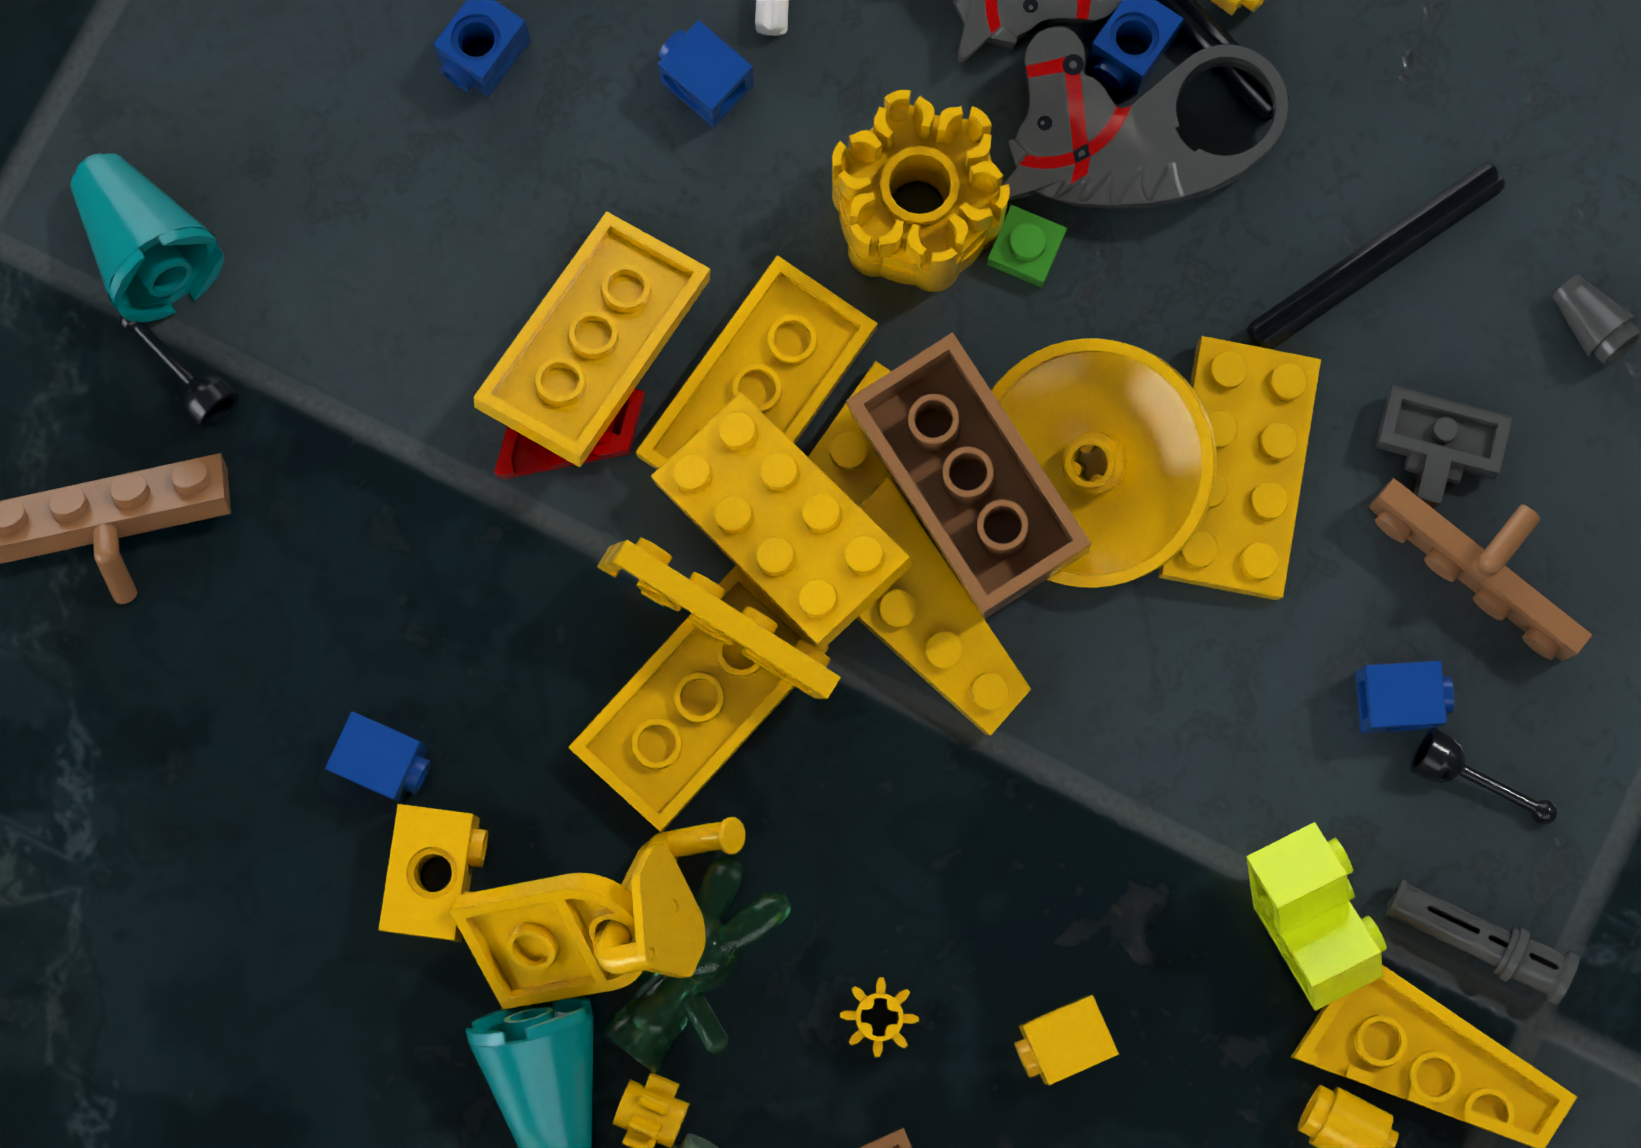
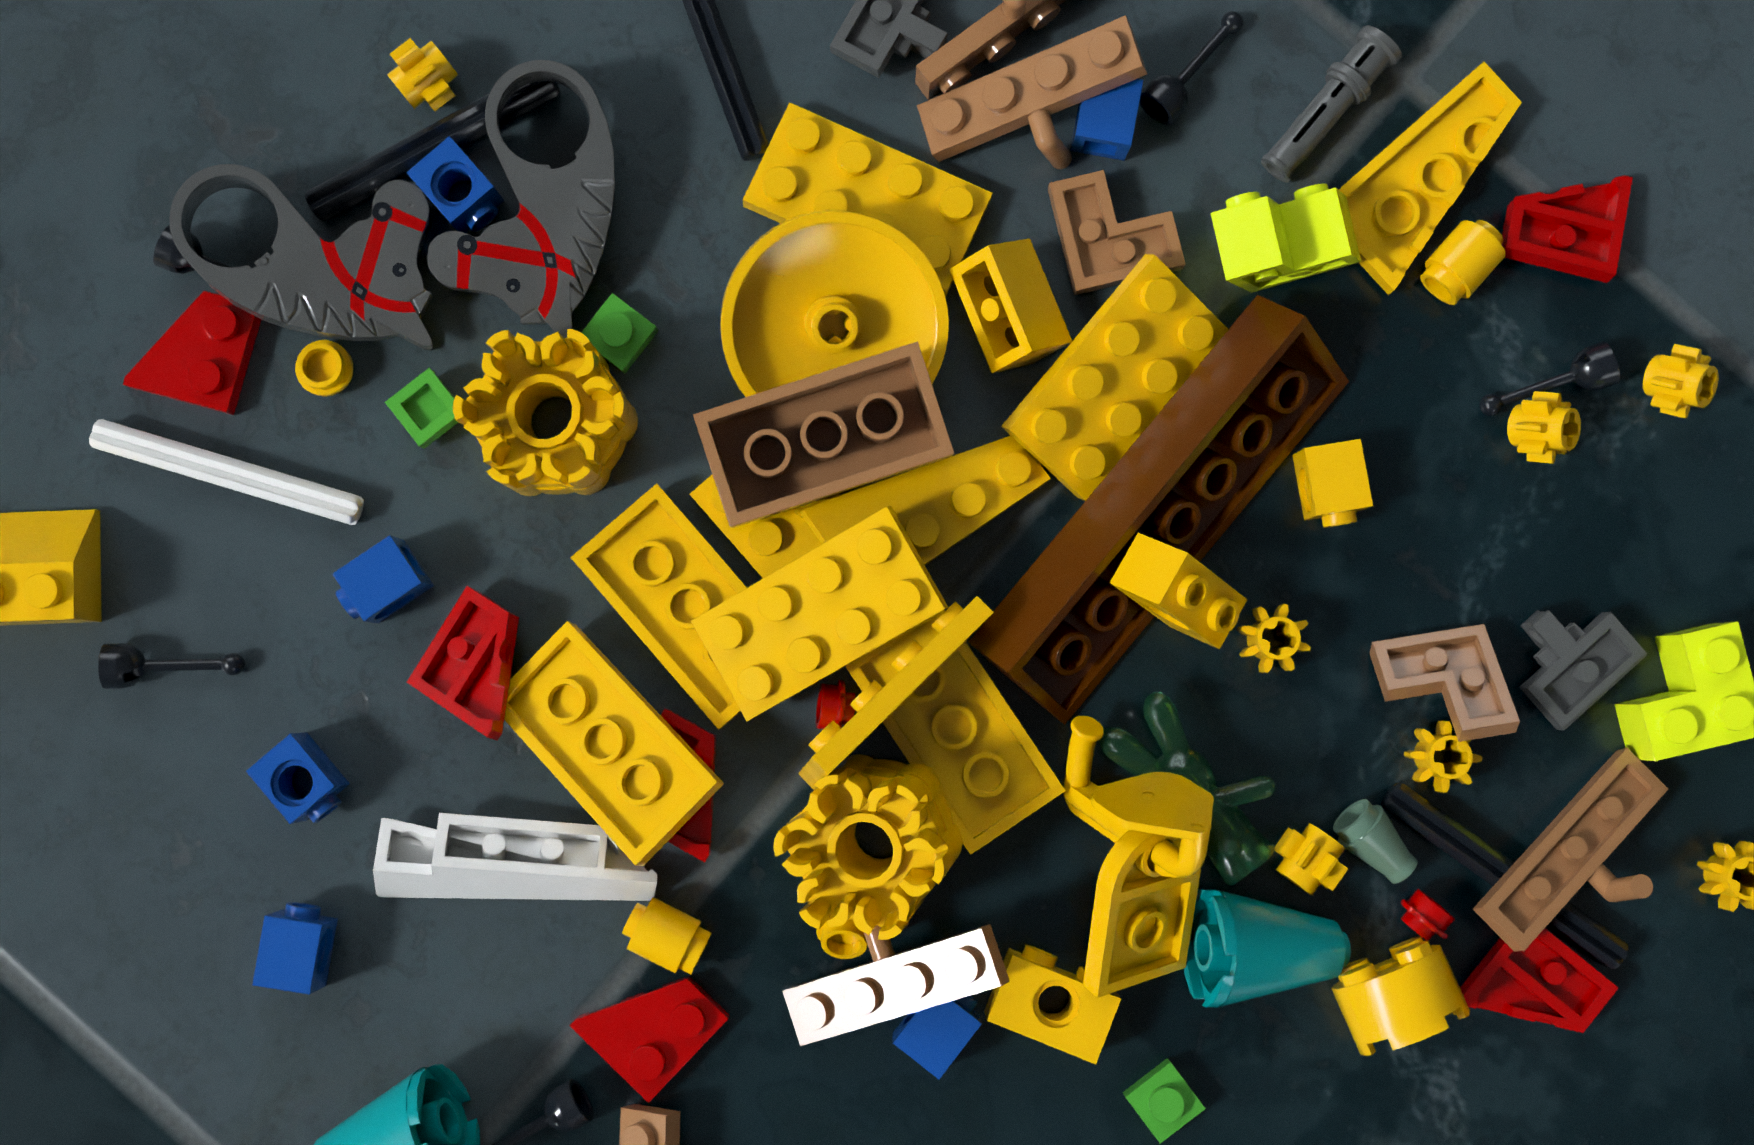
camera: 75 degrees left, 5 degrees up
none -> blue brick [252,902,338,995]
none -> white wedge [373,813,657,901]
none -> bright green plate [385,367,458,449]
none -> red wing [406,586,519,741]
none -> red wing [569,976,730,1103]
none -> yellow brick [622,897,712,975]
none -> yellow piece [774,754,963,940]
none -> plate [782,922,1010,1046]
none -> red plate [816,680,856,729]
none -> yellow plate [816,918,867,959]
none -> medium nougat plate [917,15,1147,169]
none -> yellow brick [949,238,1072,373]
none -> reddish brown slope [968,295,1349,725]
none -> yellow plate [1001,254,1229,501]
none -> medium nougat plate [1047,170,1186,295]
none -> yellow brick [1110,533,1247,649]
none -> bright green plate [1122,1058,1206,1144]

